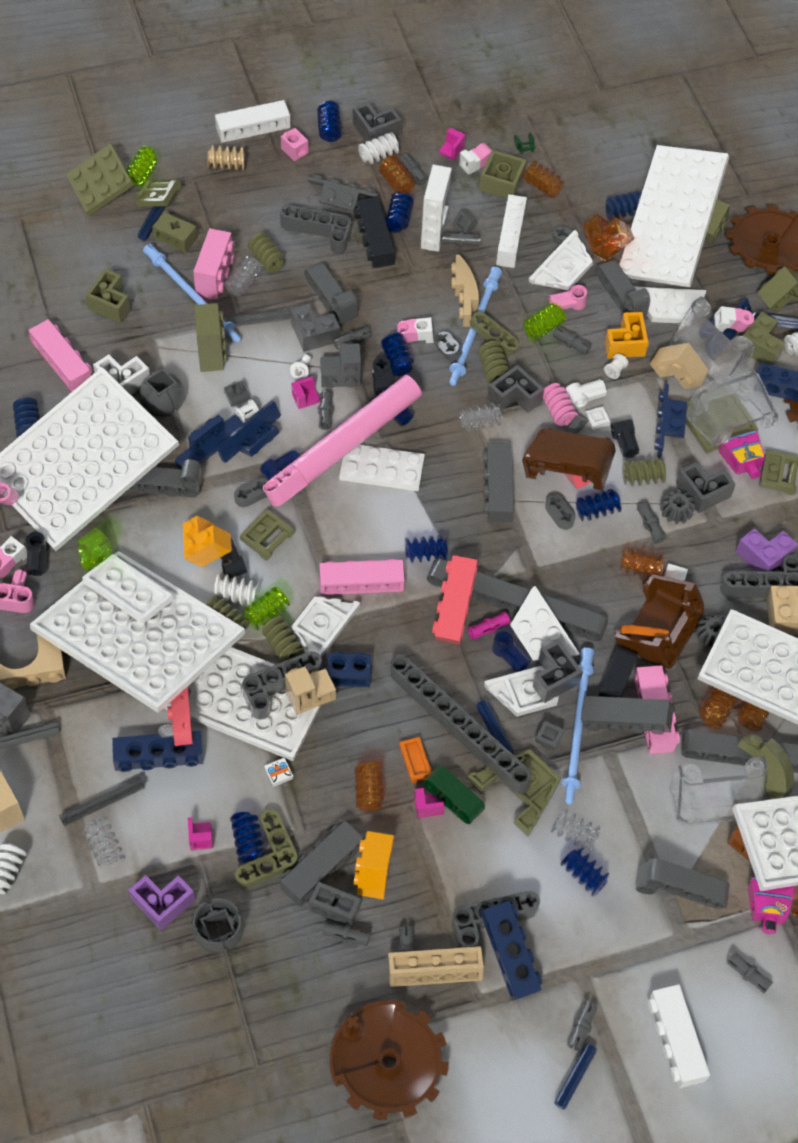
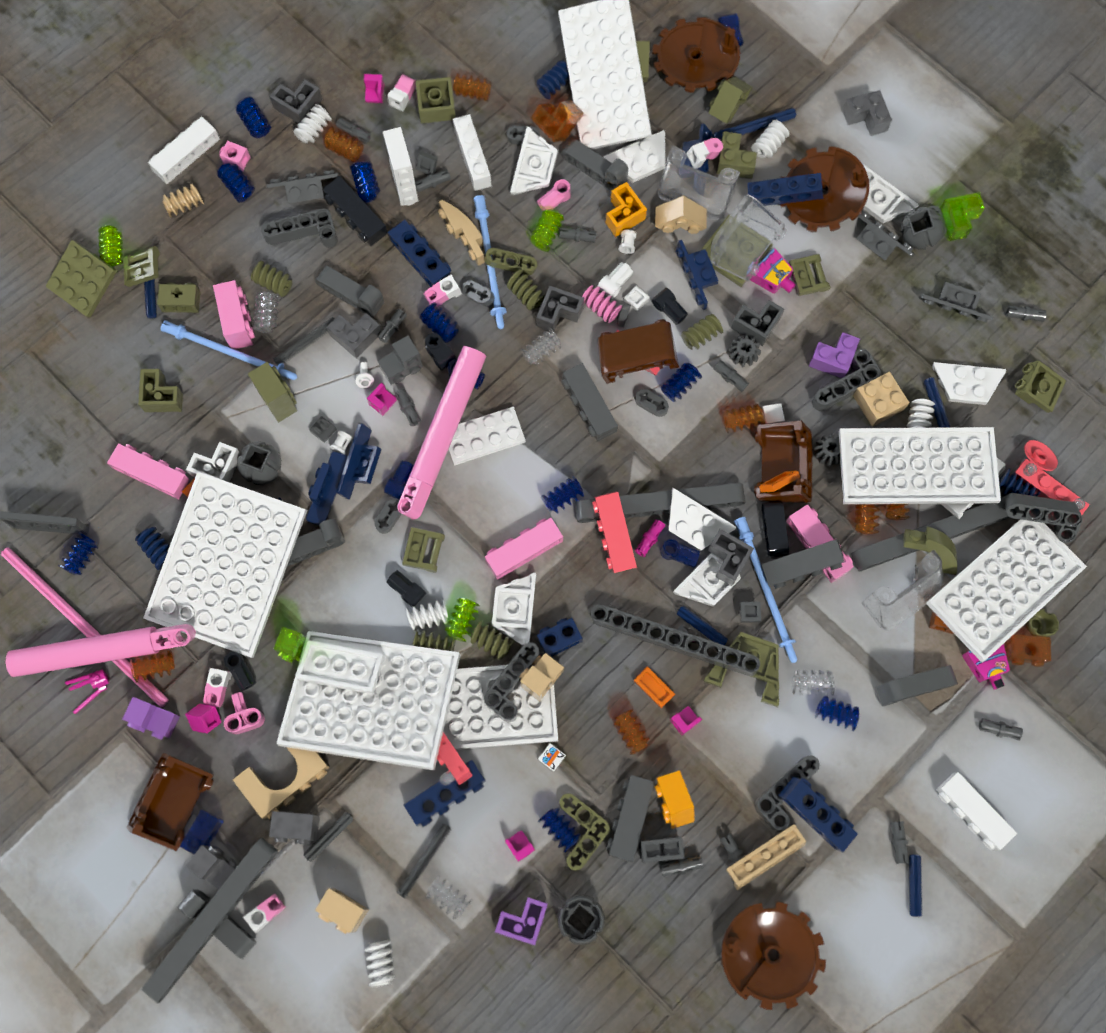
camera: 25 degrees left, 15 degrees up
light orange brick [183,516,232,567] -> none
dark green beam [423,766,485,824] -> none
dark green piece [514,133,536,154] -> none
none -> clear blue piece [217,163,255,203]
none -> dark blue brick [388,220,452,287]

